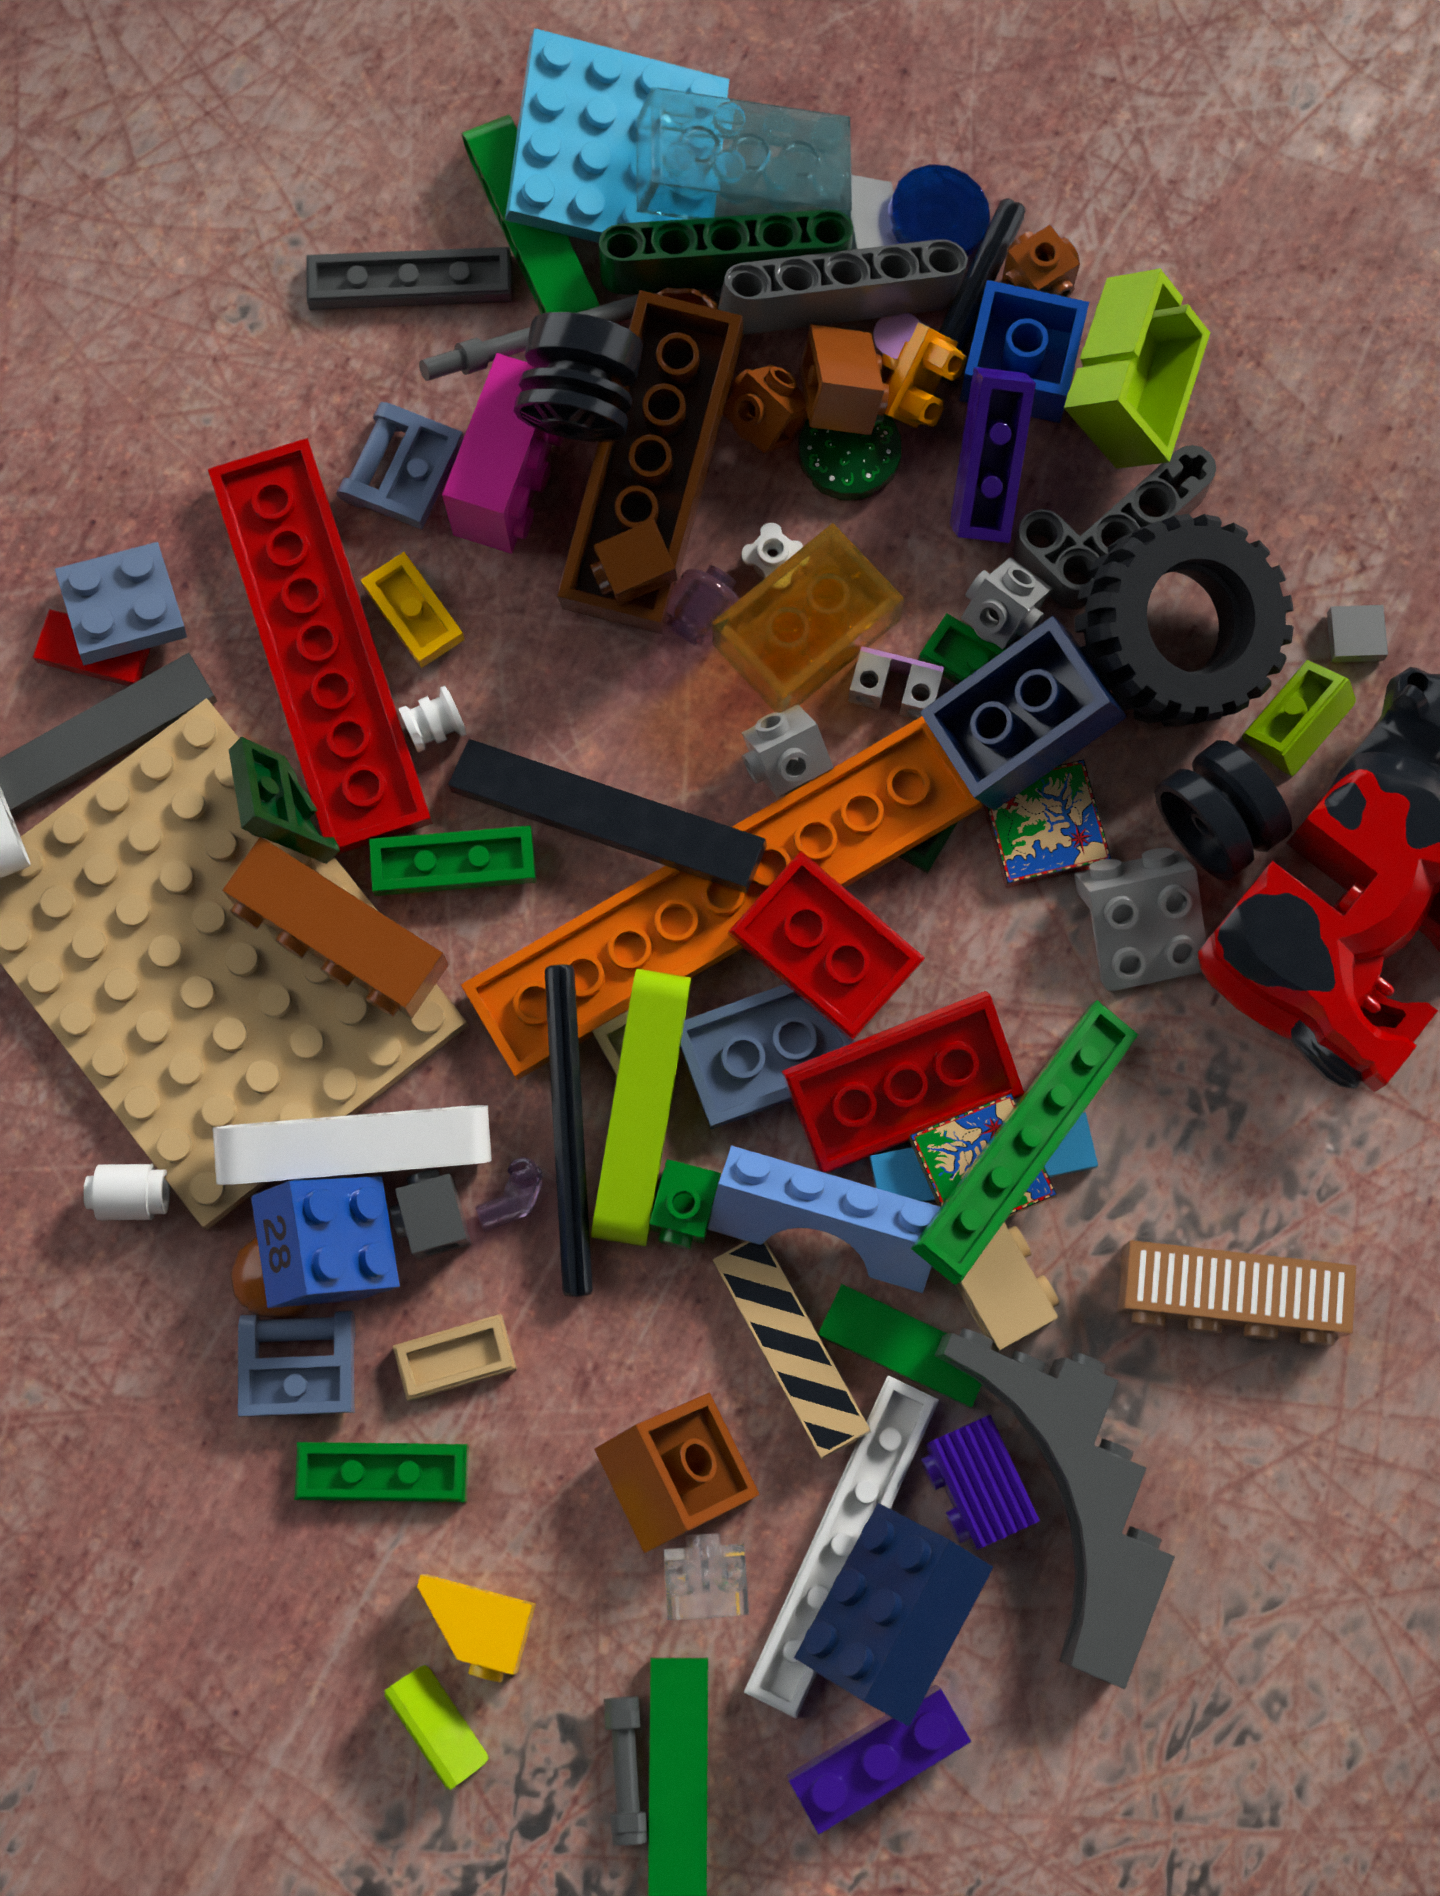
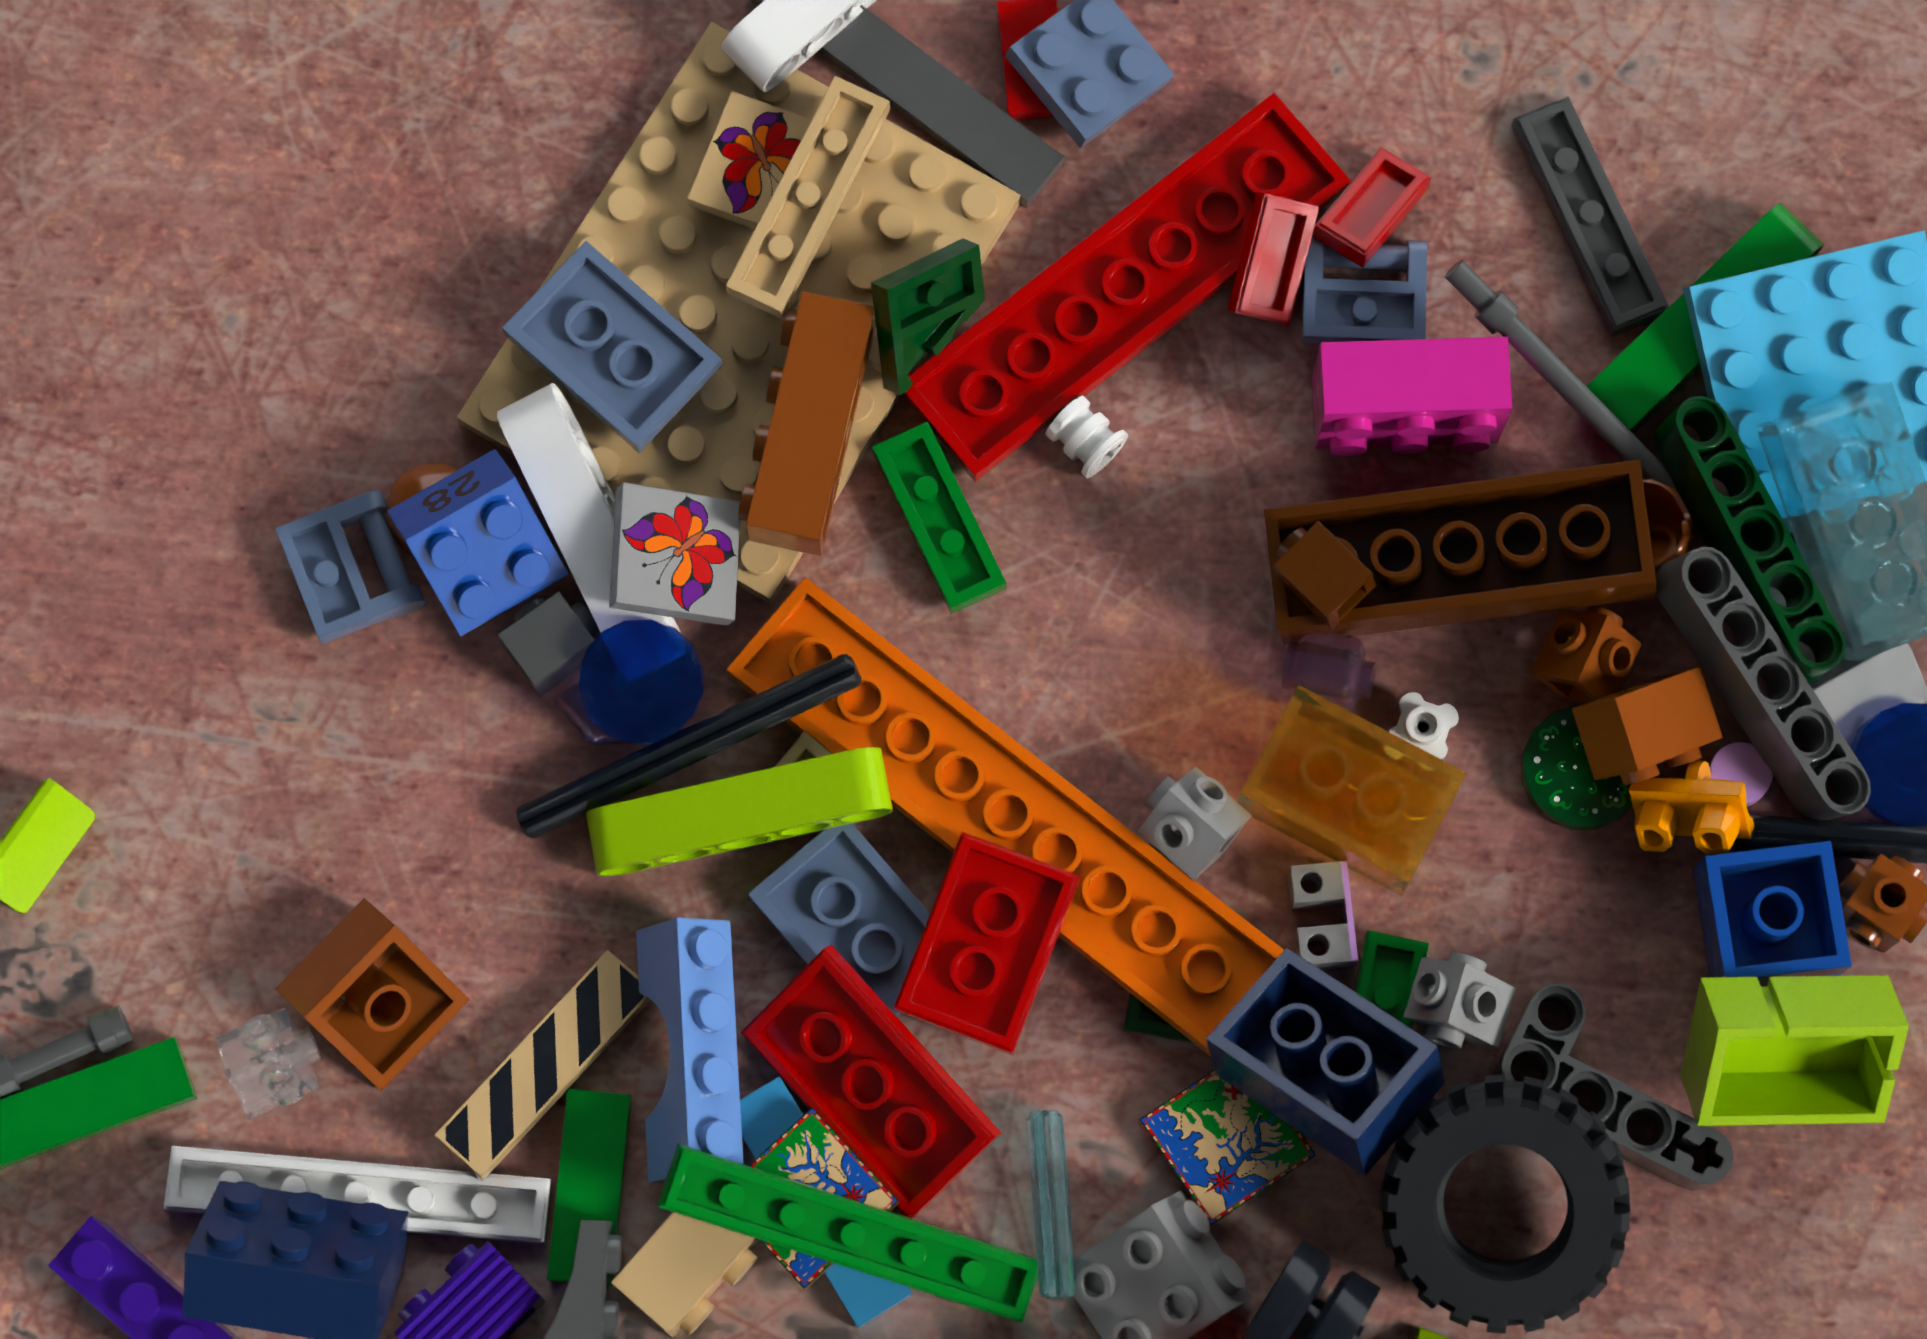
camera: 70 degrees right, 0 degrees up
white brick [84,1164,170,1220] -> none
green tile [294,1442,469,1502] -> none
yellow plate [360,552,465,669] -> none
tan tile [393,1314,517,1401] -> none
yellow slope [417,1574,536,1682] -> none
black tile [448,739,767,893] -> none
black wheel [513,312,643,442] -> none
green brick [649,1159,721,1250] -> none
dark purple brick [949,367,1036,543] -> none
none -> sand blue plate [502,241,723,453]
none -> clear blue tile [579,619,704,743]
none -> light grey tile [609,482,740,626]
none -> tile [687,91,812,229]
none -> tan plate [726,76,890,319]
none -> clear light blue axle [1027,1110,1076,1300]
none -> tile [1227,192,1319,326]
none -> red tile [1312,147,1431,268]

